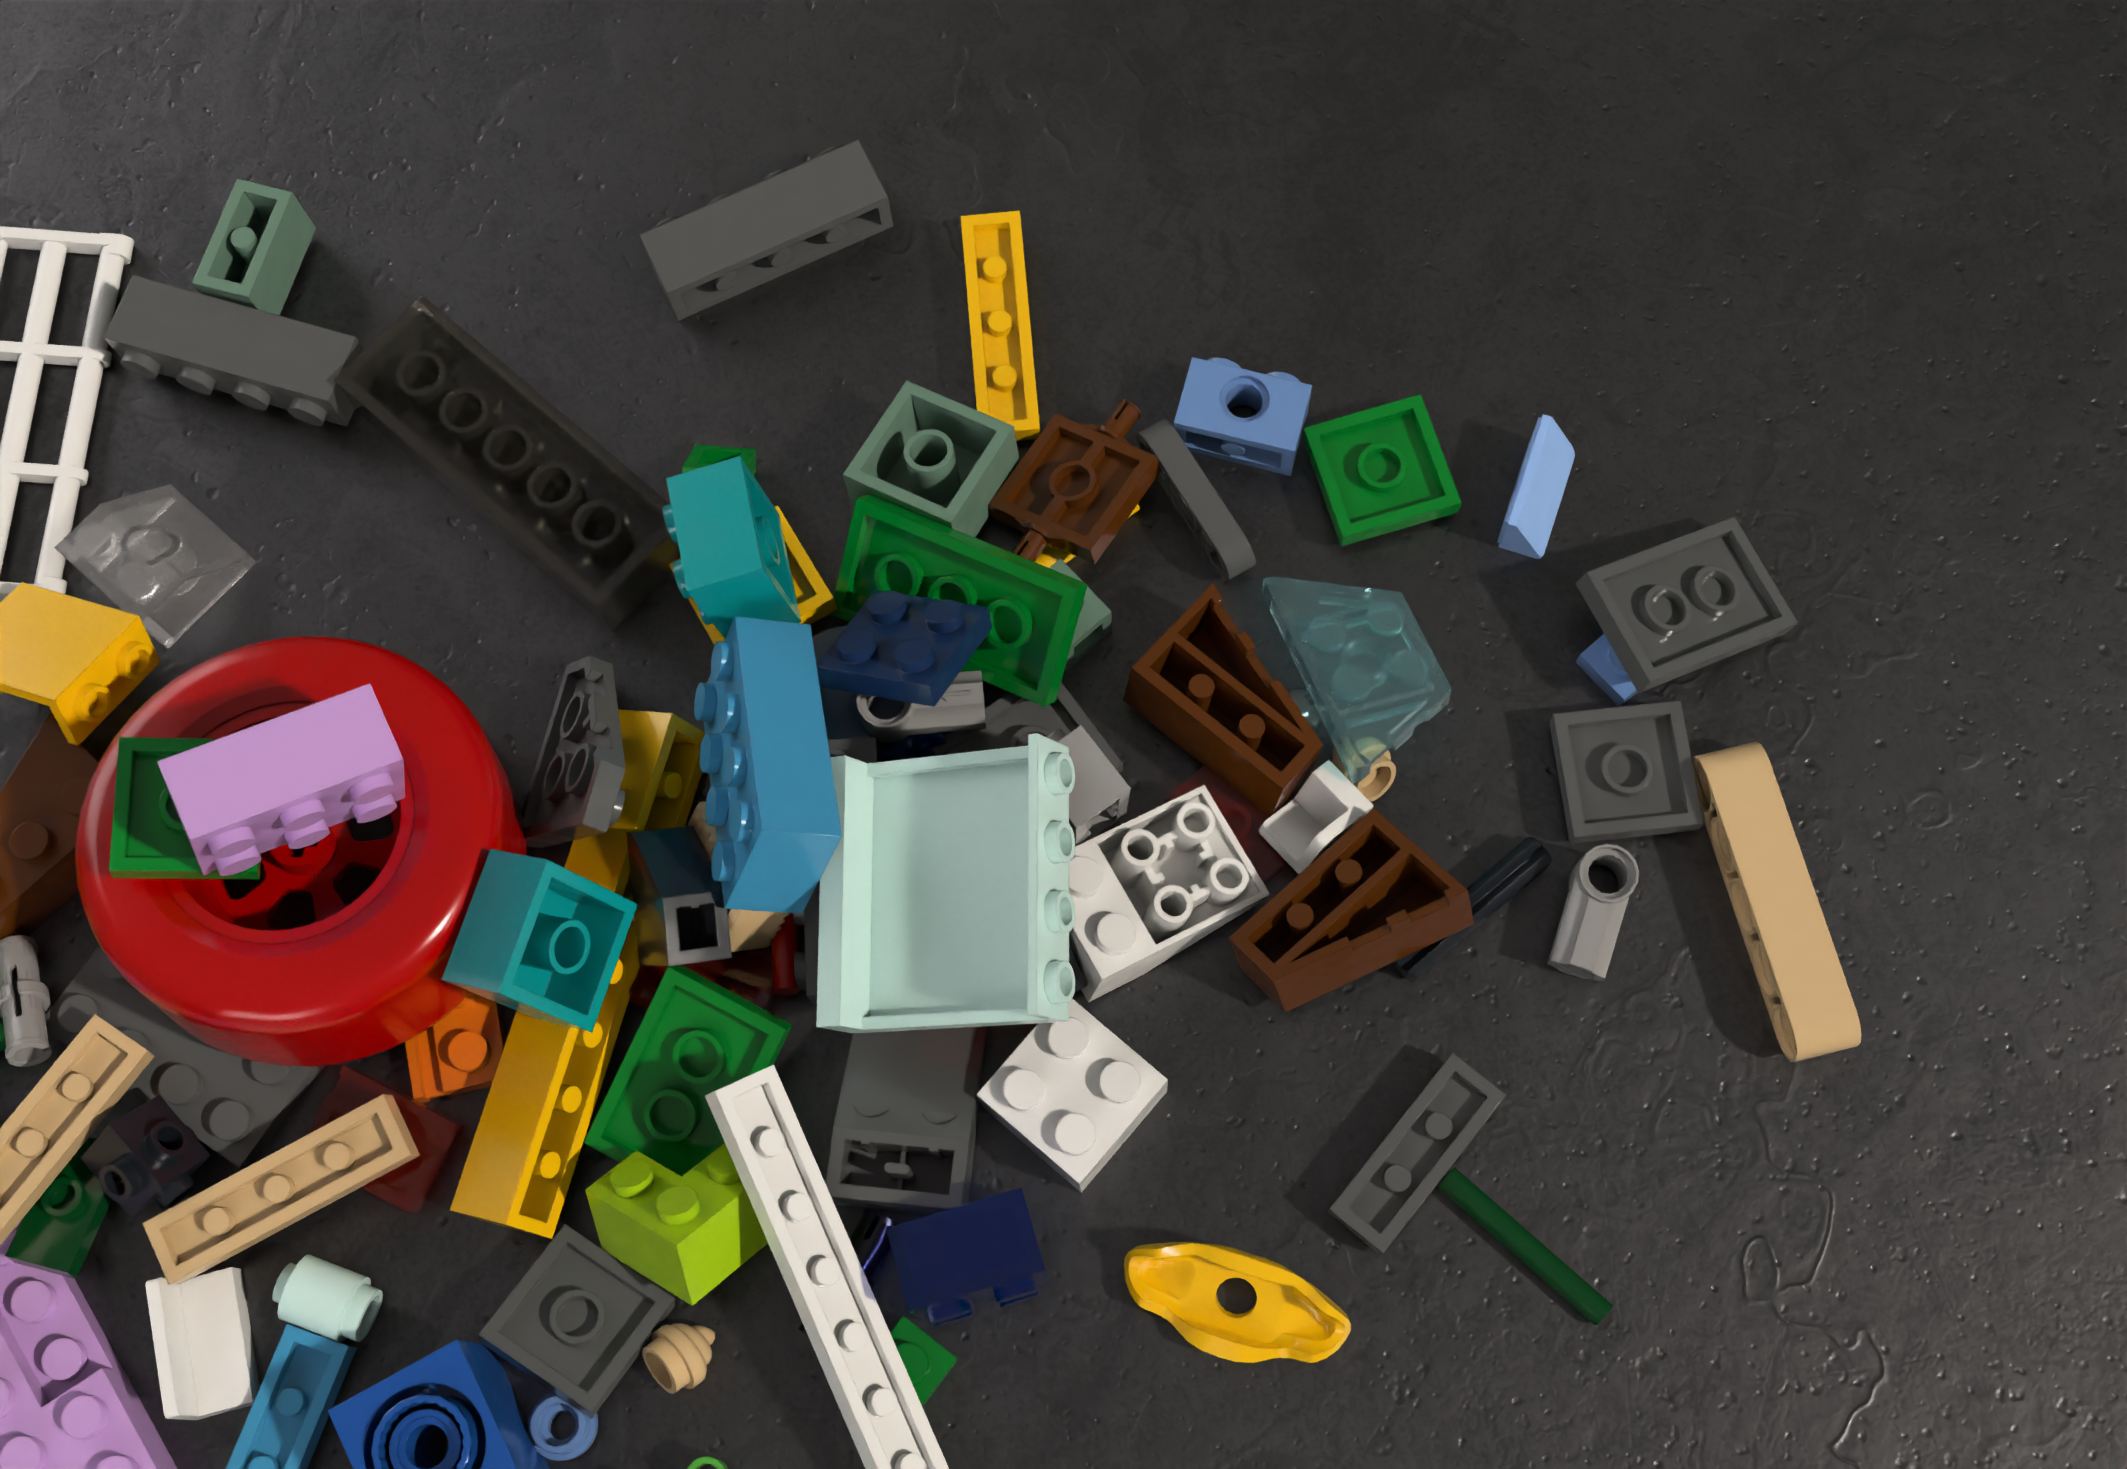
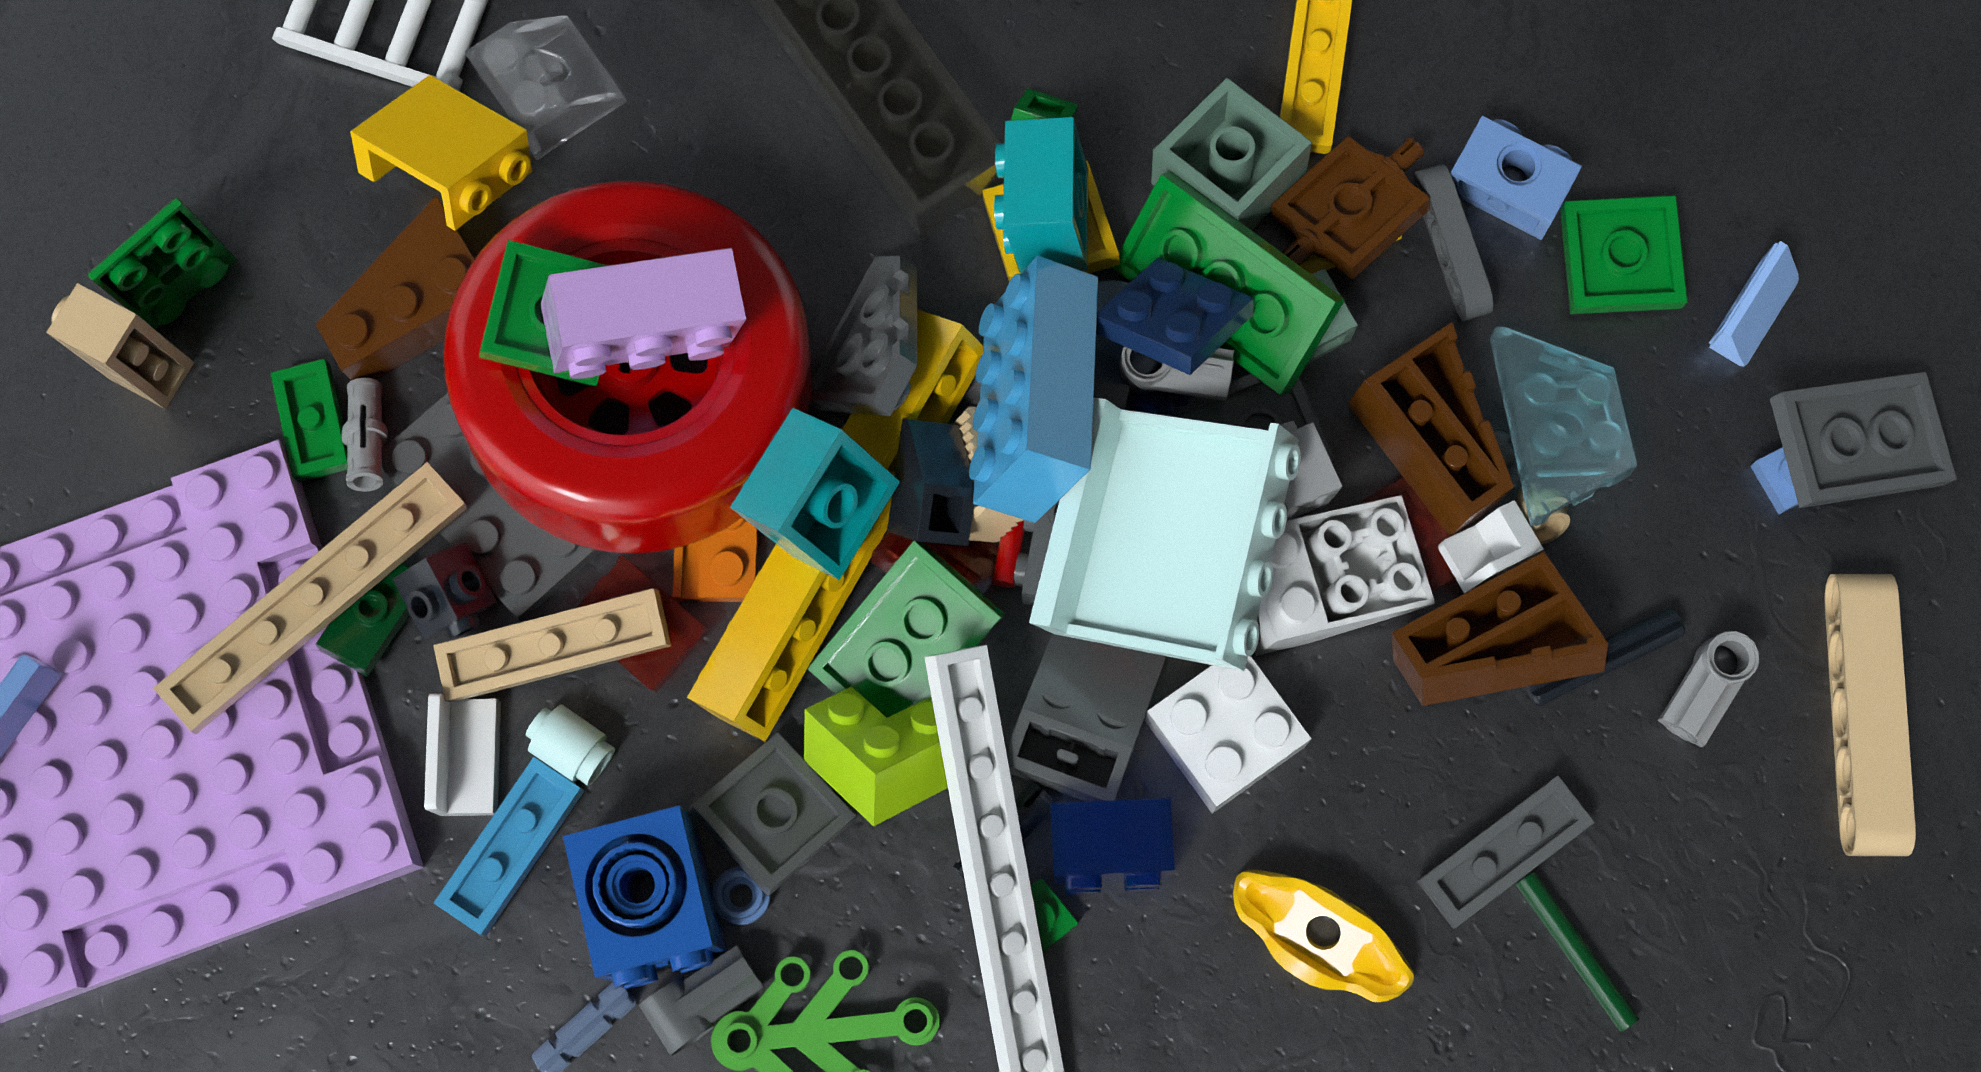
camera: 15 degrees right, 5 degrees up
tan plate [642,1323,715,1394] -> none
dark grey plate [1549,700,1704,844] -> none

